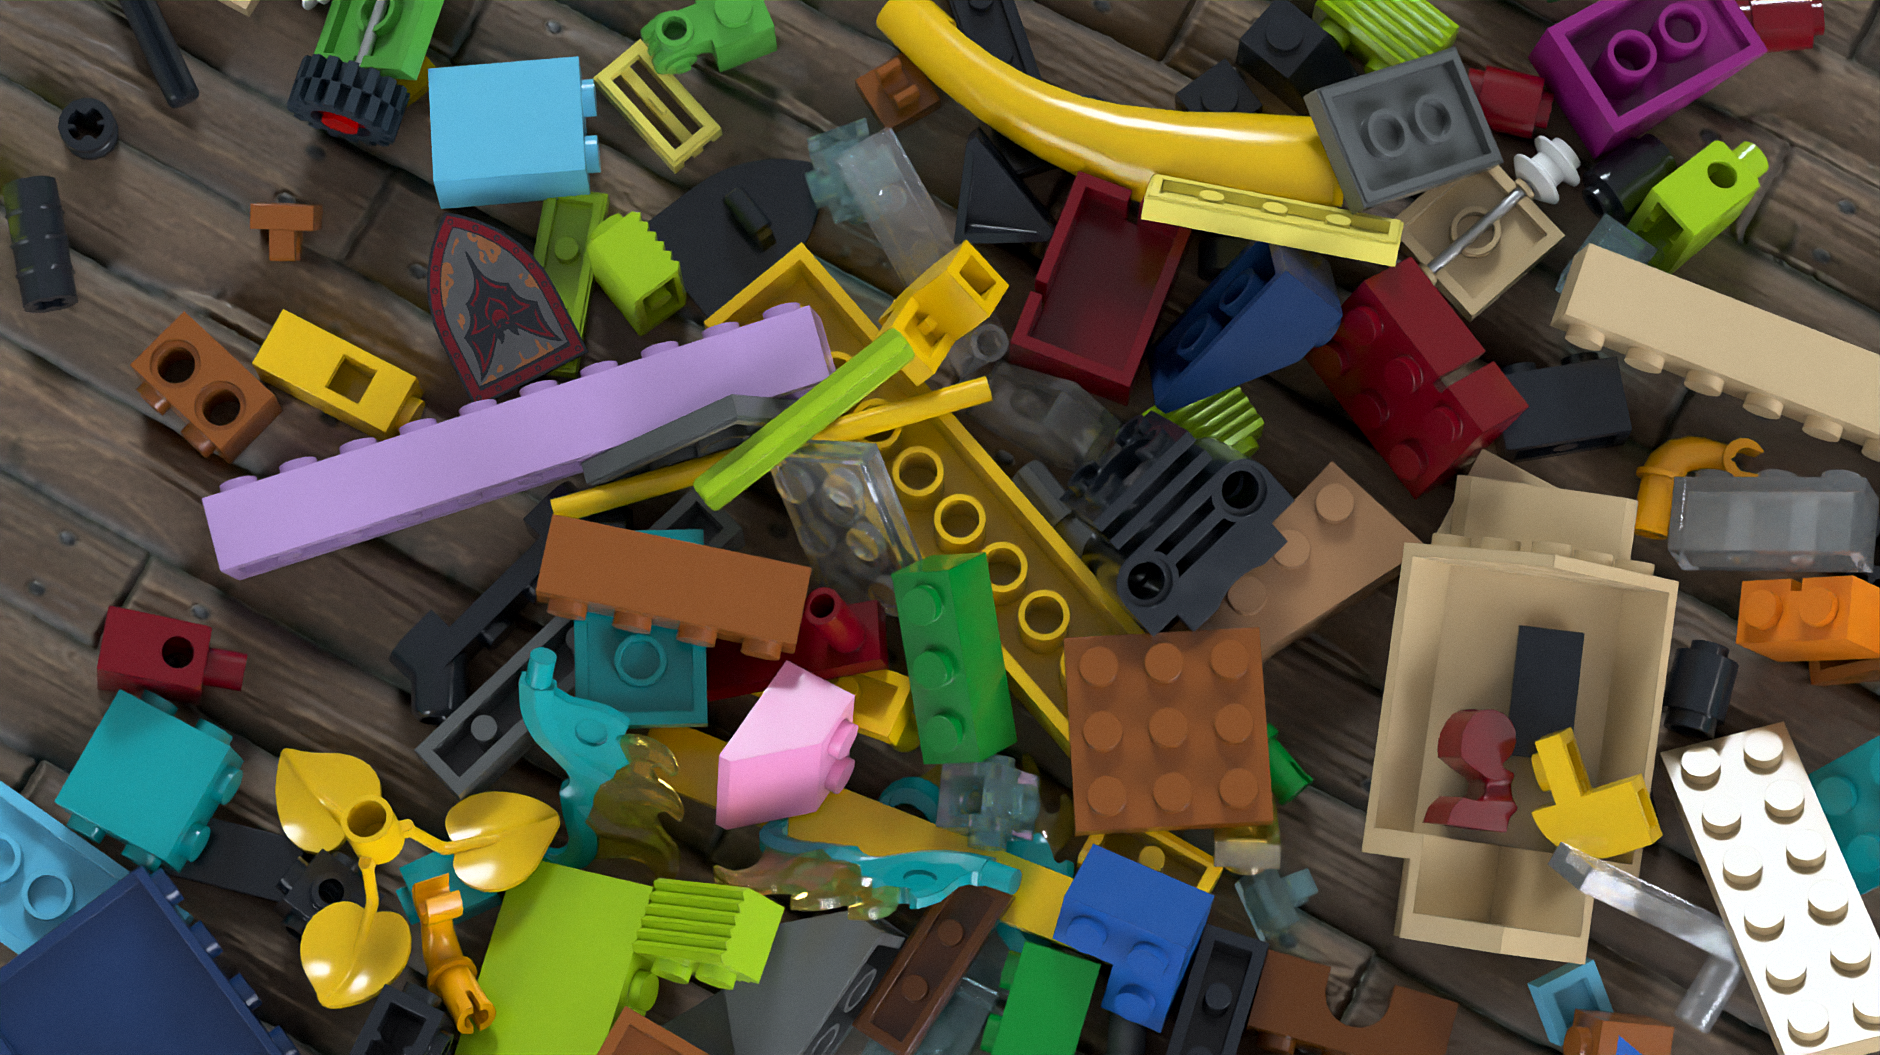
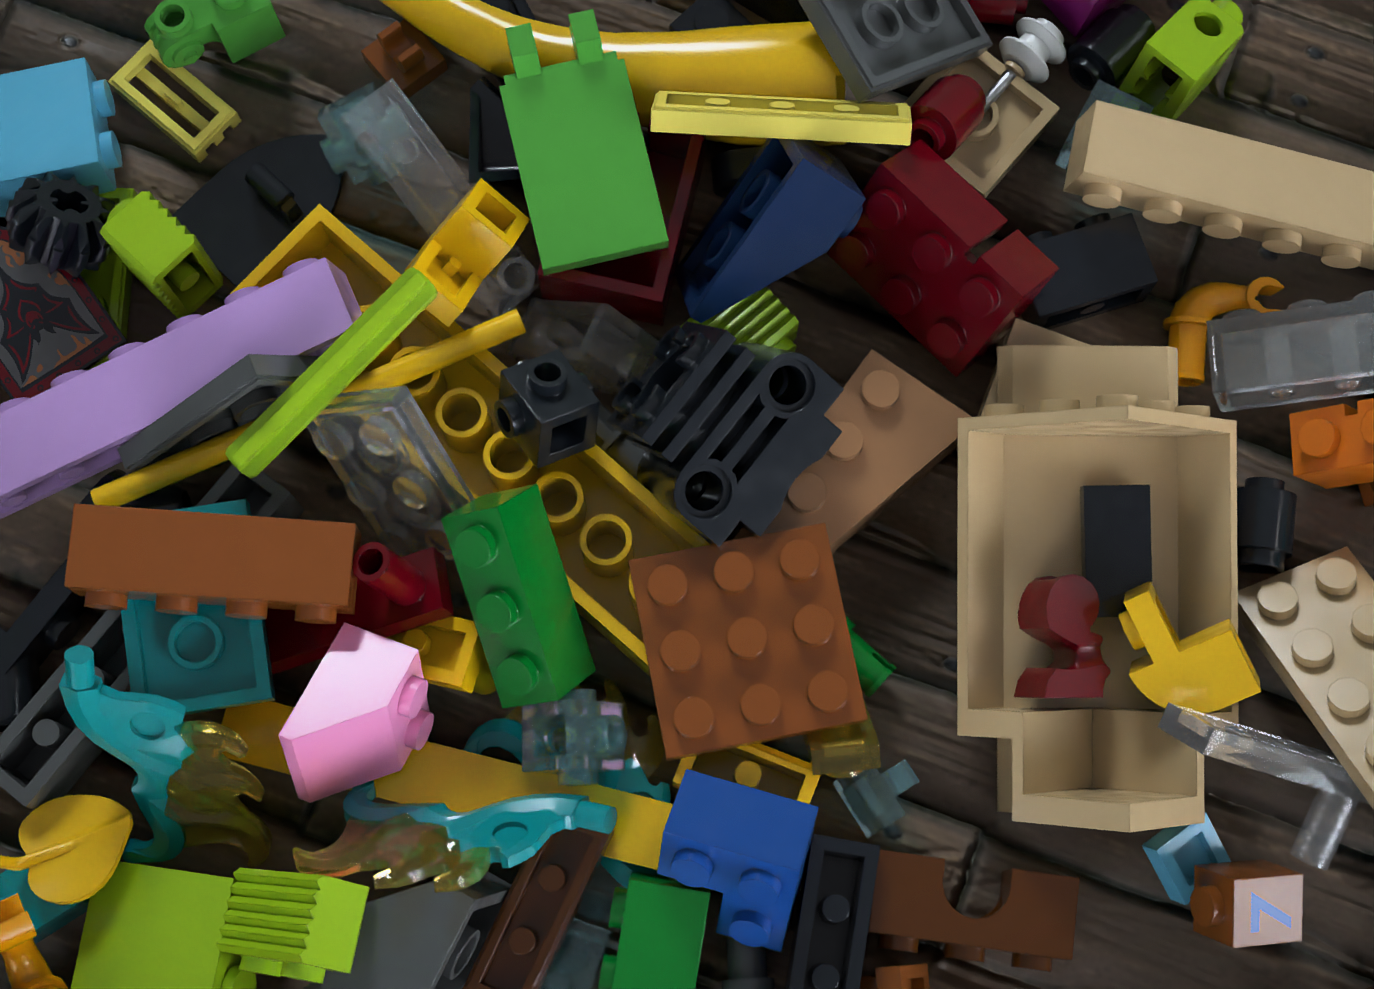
camera: 10 degrees left, 0 degrees up
none -> black gear [5,172,115,278]
none -> black brick [494,349,600,469]
none -> bright green tile [499,9,669,276]
none -> dark red brick [908,74,986,160]

